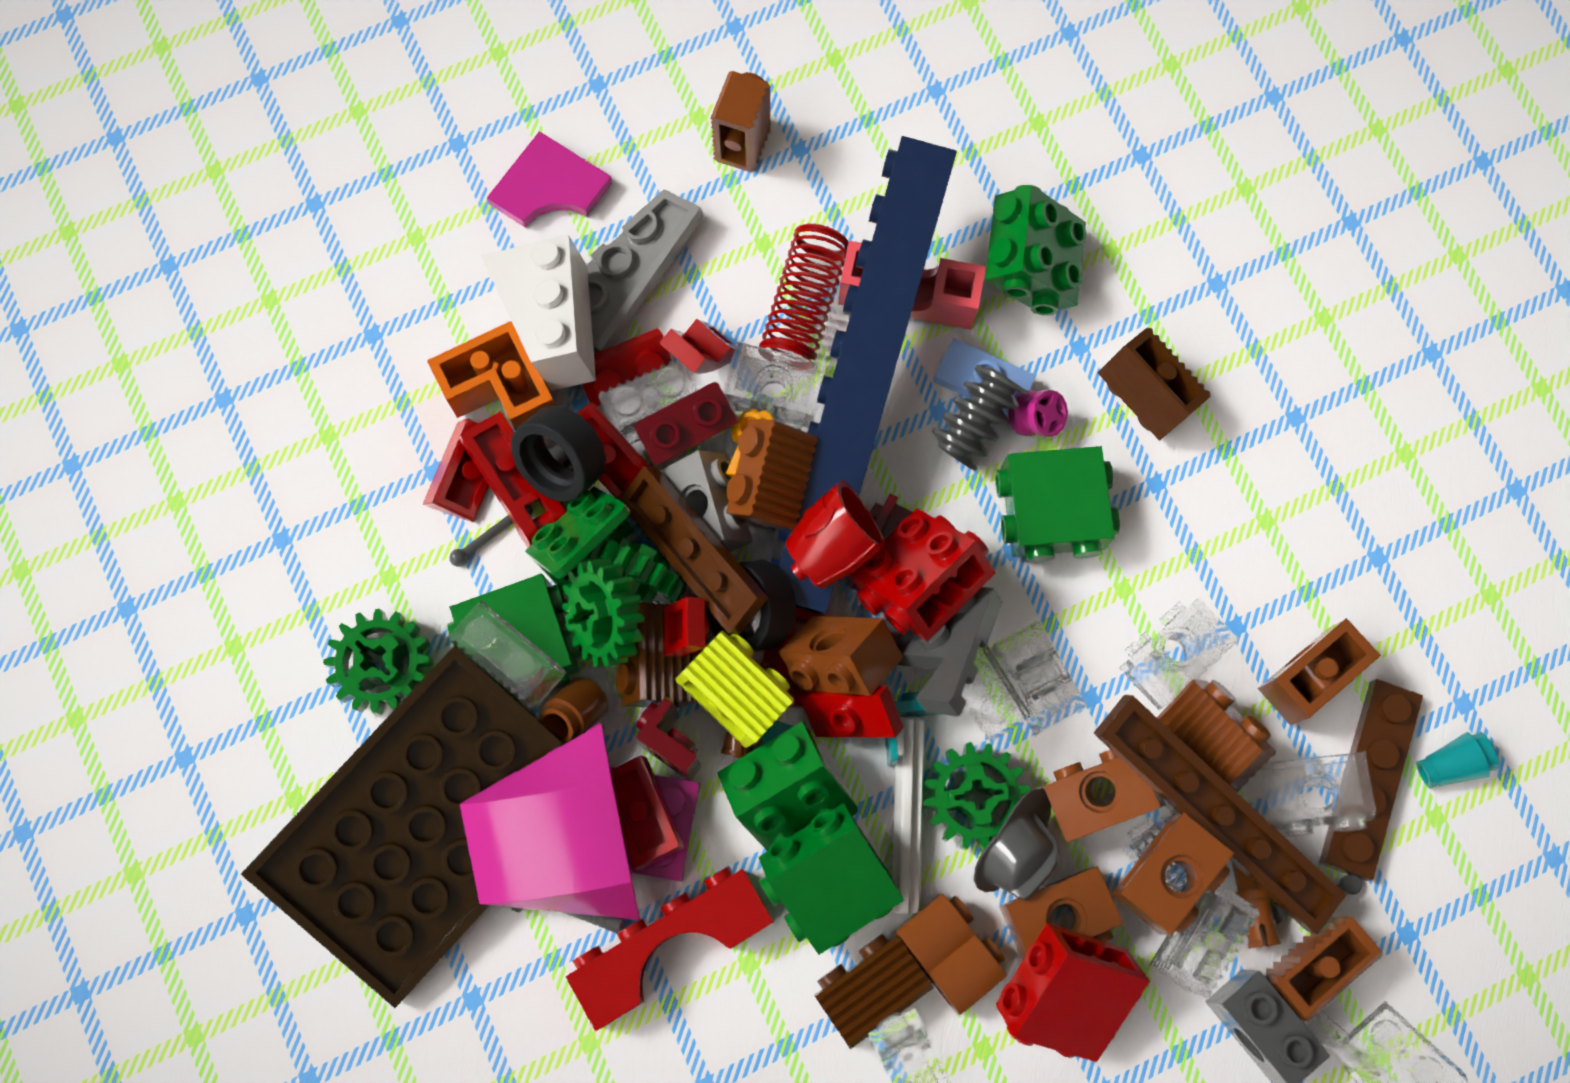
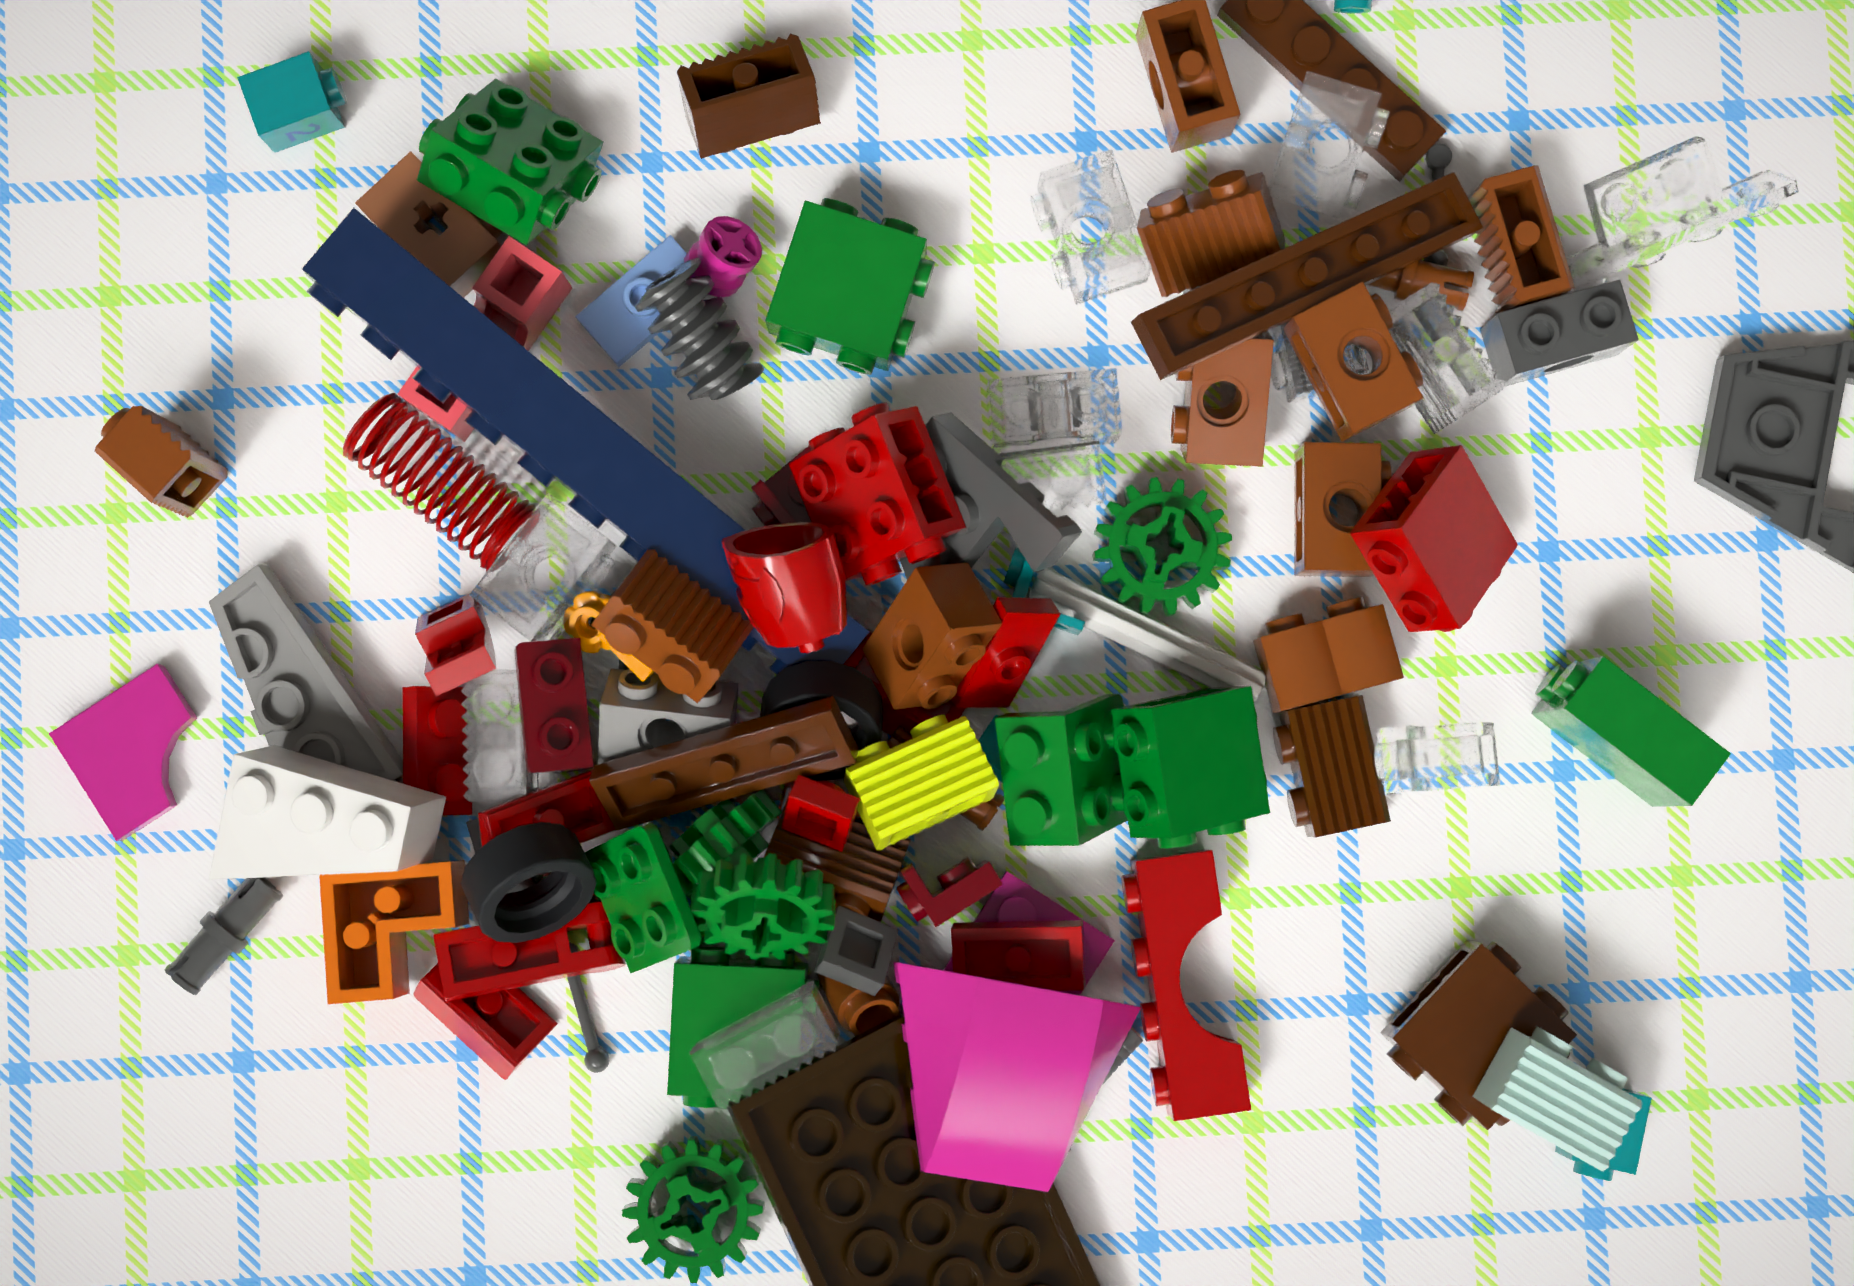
camera: 70 degrees left, 10 degrees up
dark grey piece [973,787,1059,900] -> none
none -> dark grey pin [164,877,284,996]
none -> teal brick [237,51,347,153]
none -> nougat brick [355,151,504,298]
none -> dark grey plate [814,906,899,996]

